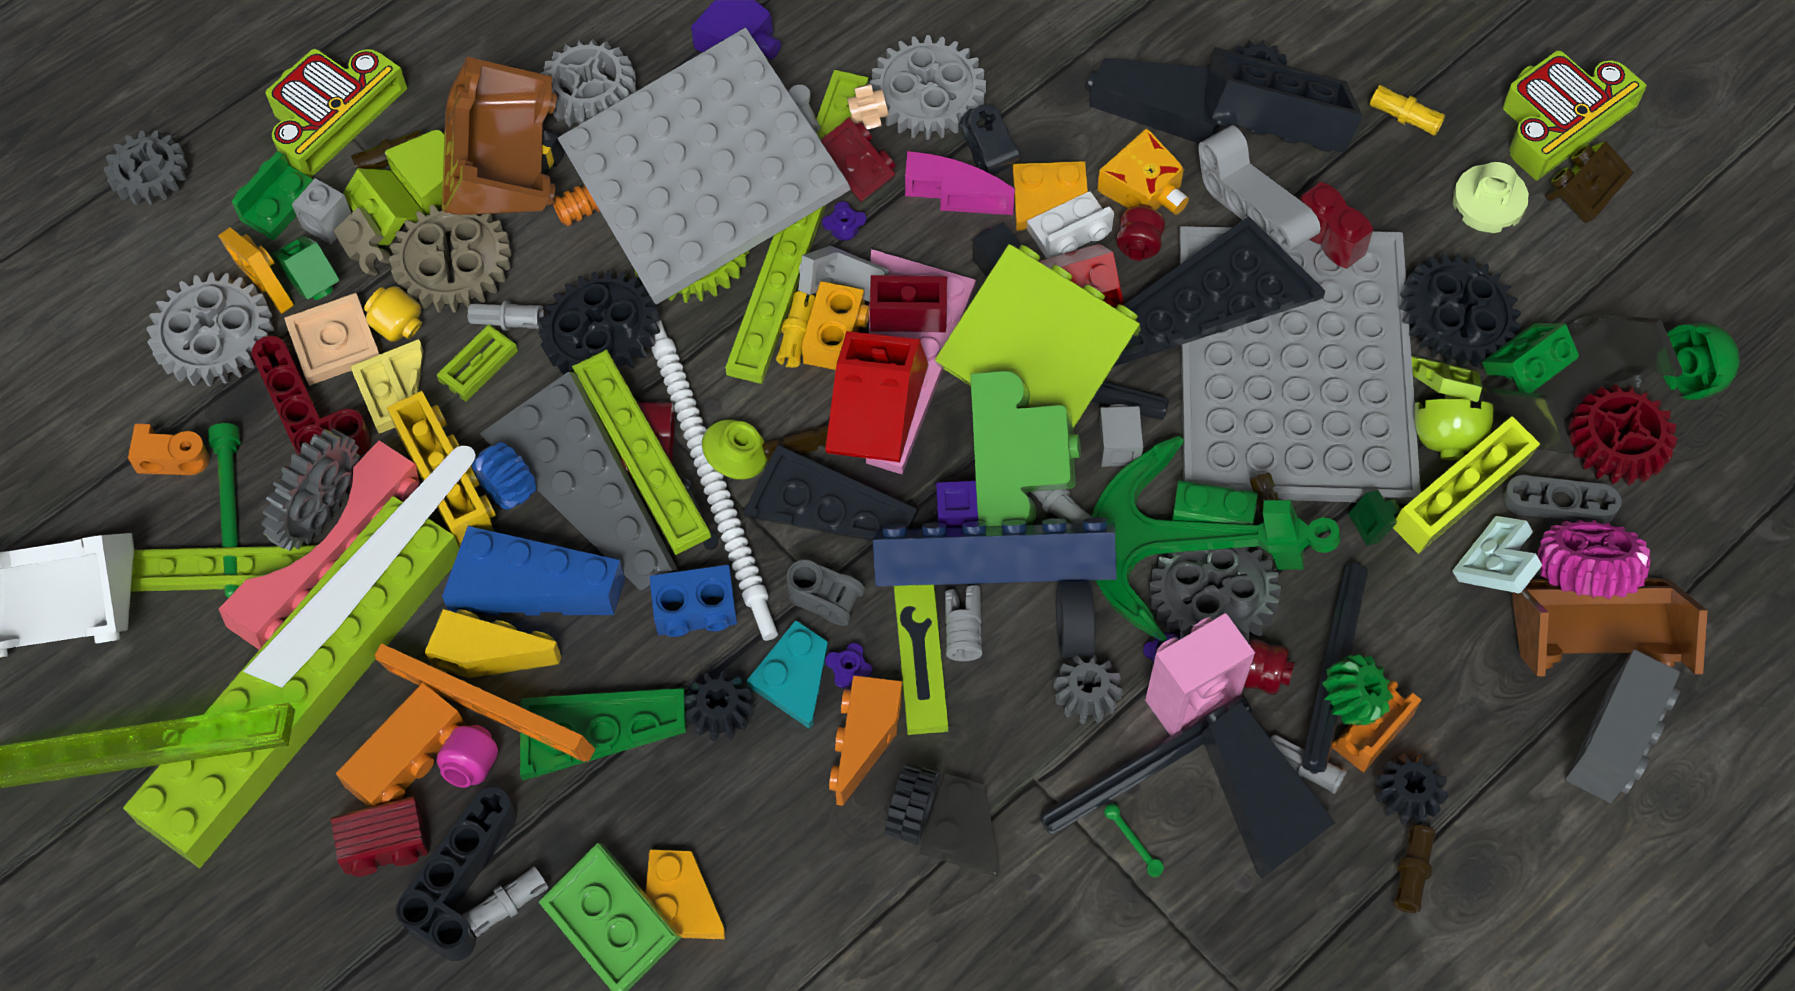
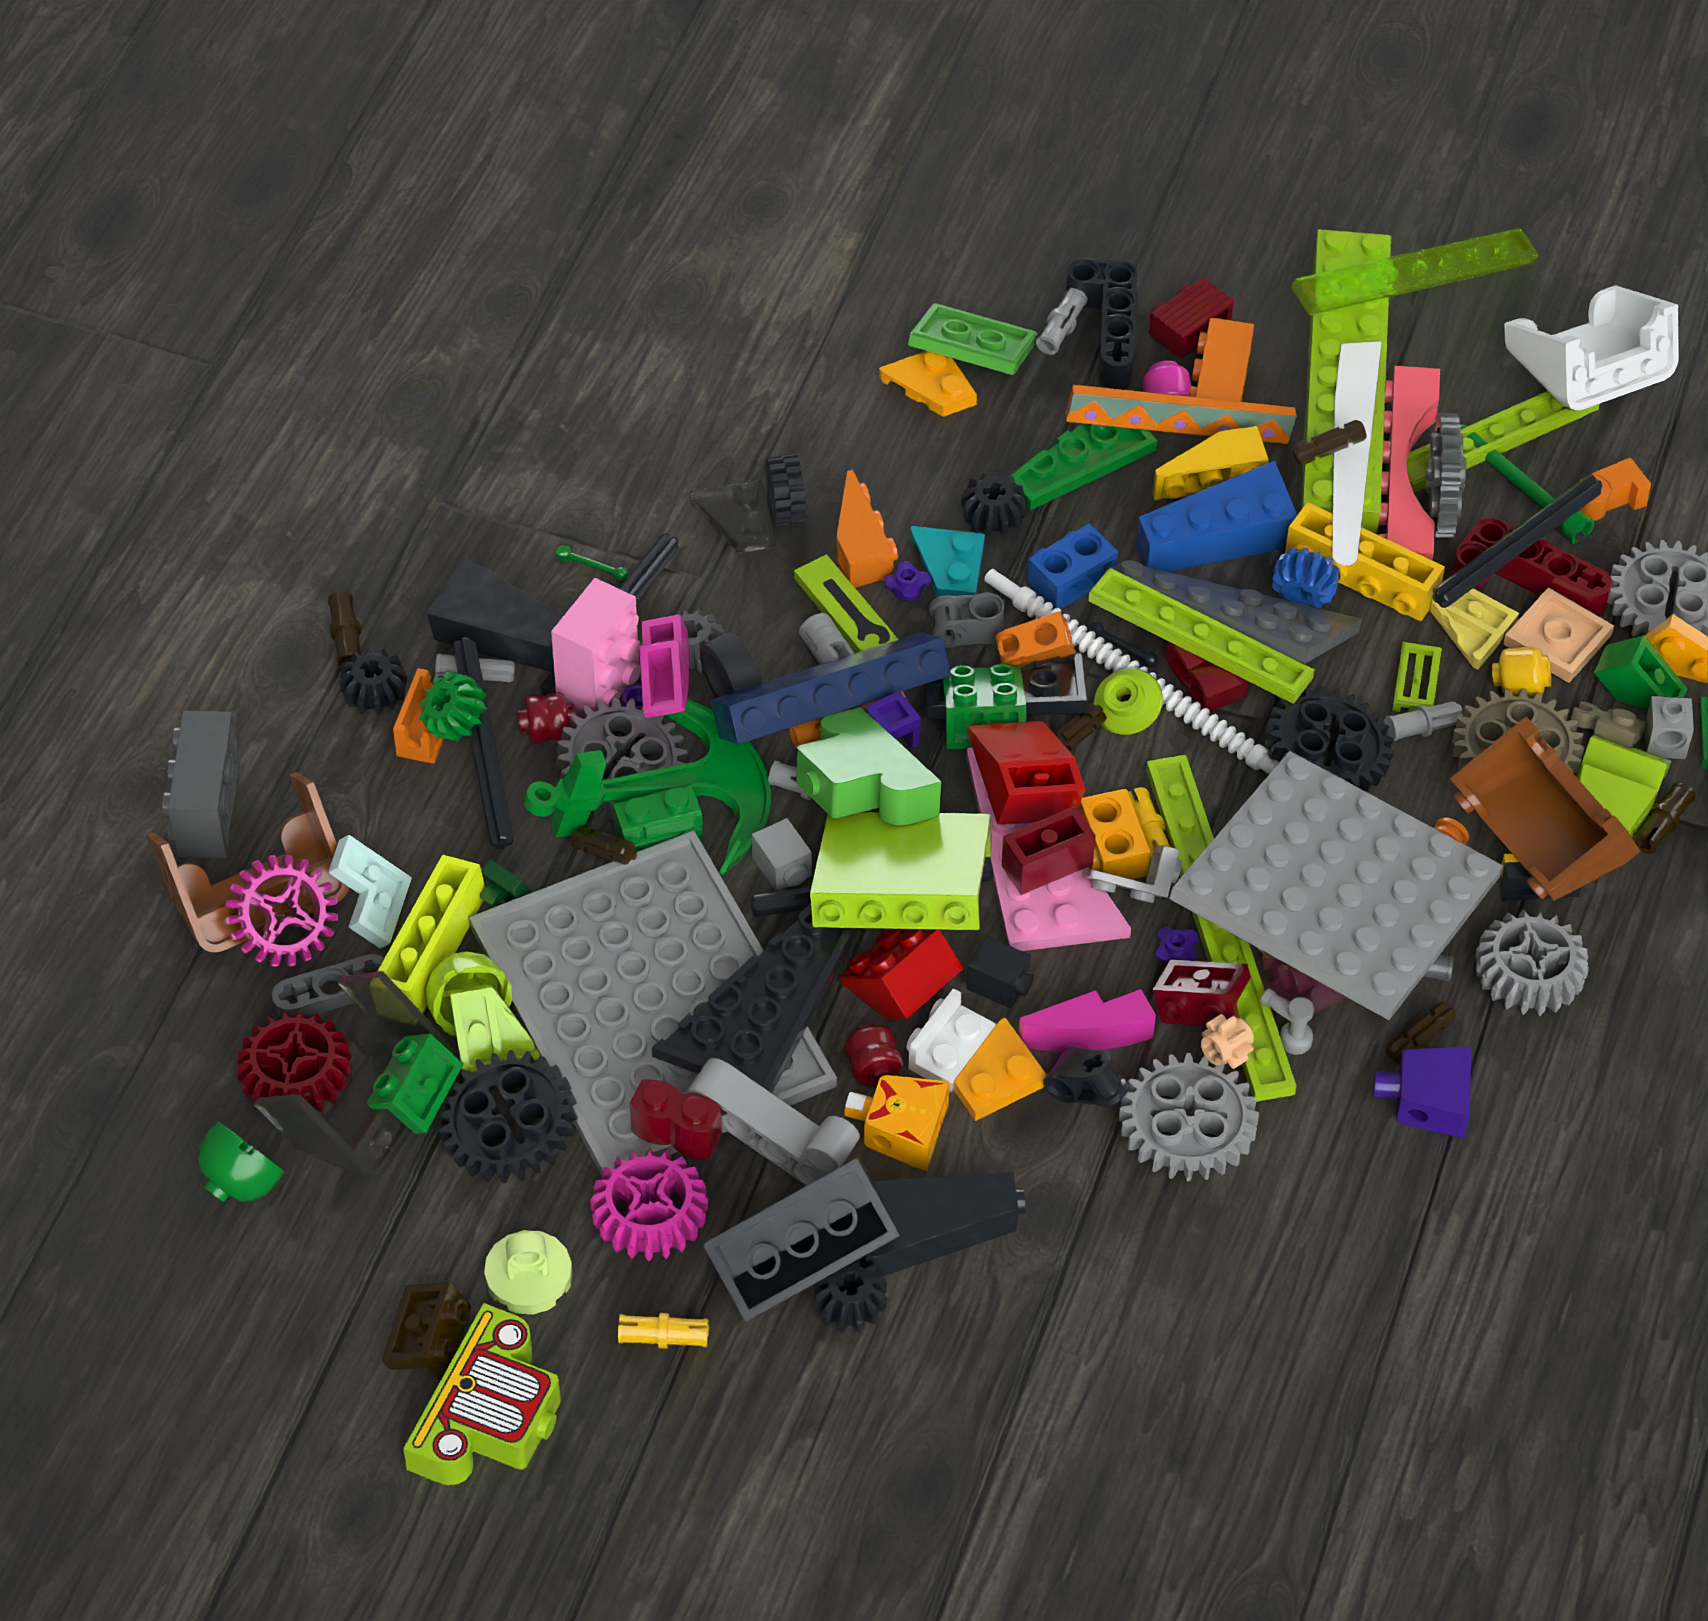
camera: 150 degrees right, 10 degrees down
none -> dark pink gear [591,1148,708,1261]
none -> dark pink slope [640,614,689,718]
none -> green bracket [942,664,1026,750]
none -> orange leg [995,611,1076,667]
none -> dark brown axle [1292,420,1367,465]
none -> black axle [1432,475,1603,608]

